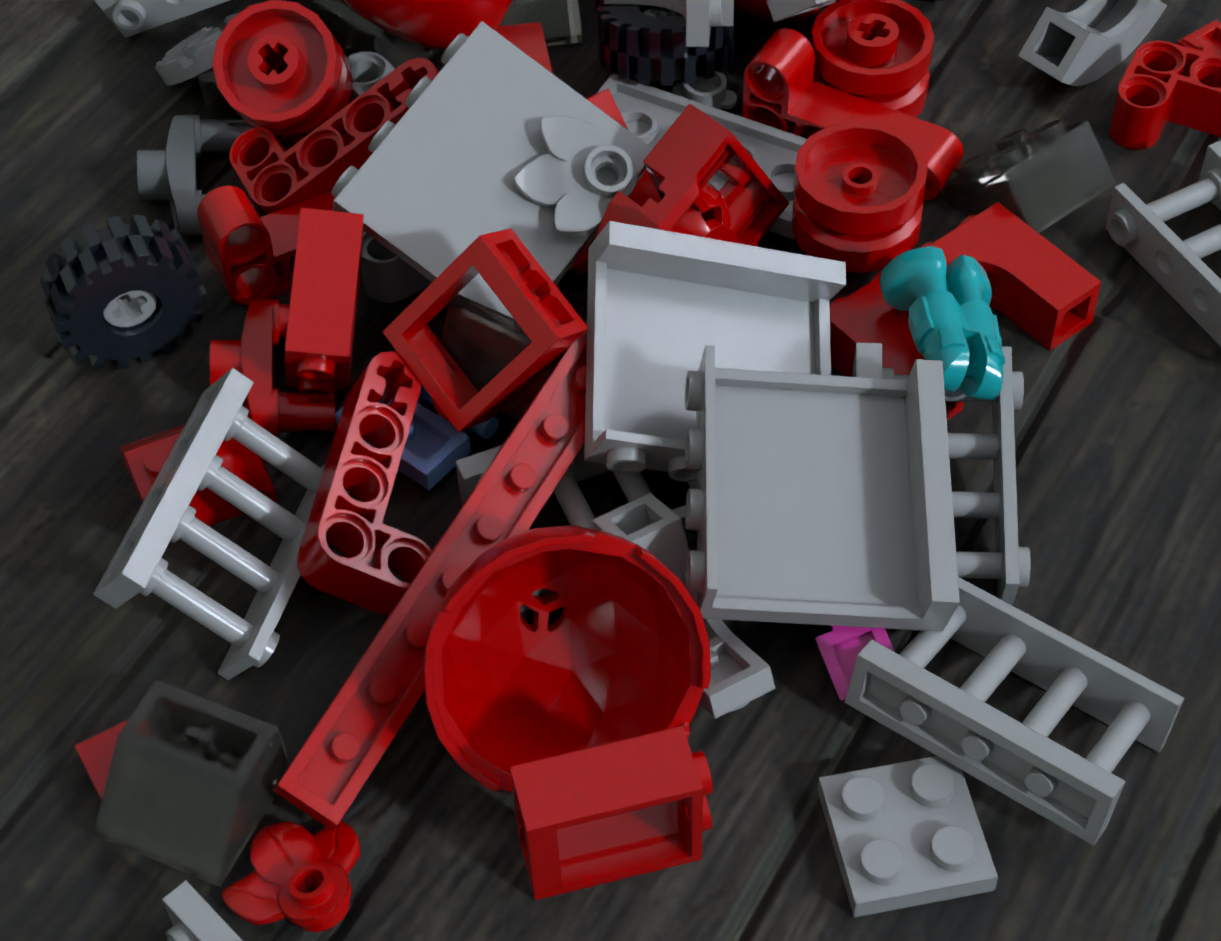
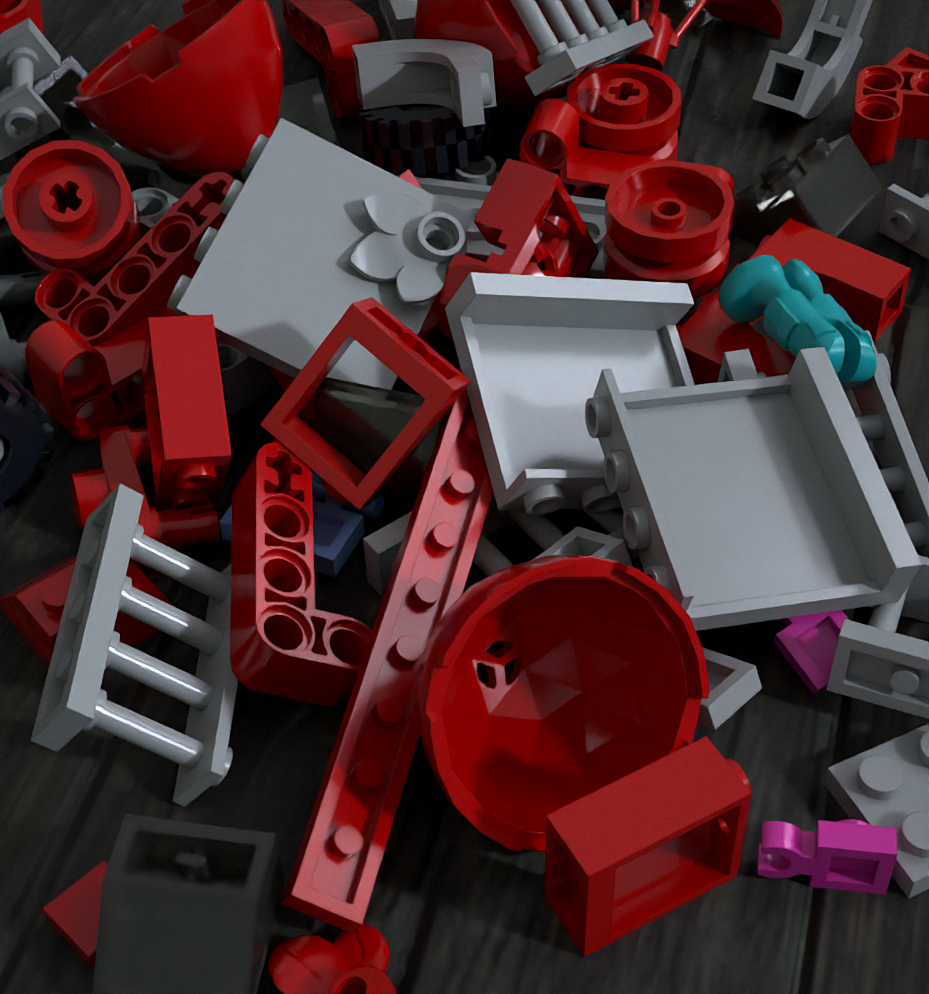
camera: 15 degrees left, 5 degrees down
none -> dark pink plate [757,819,897,895]

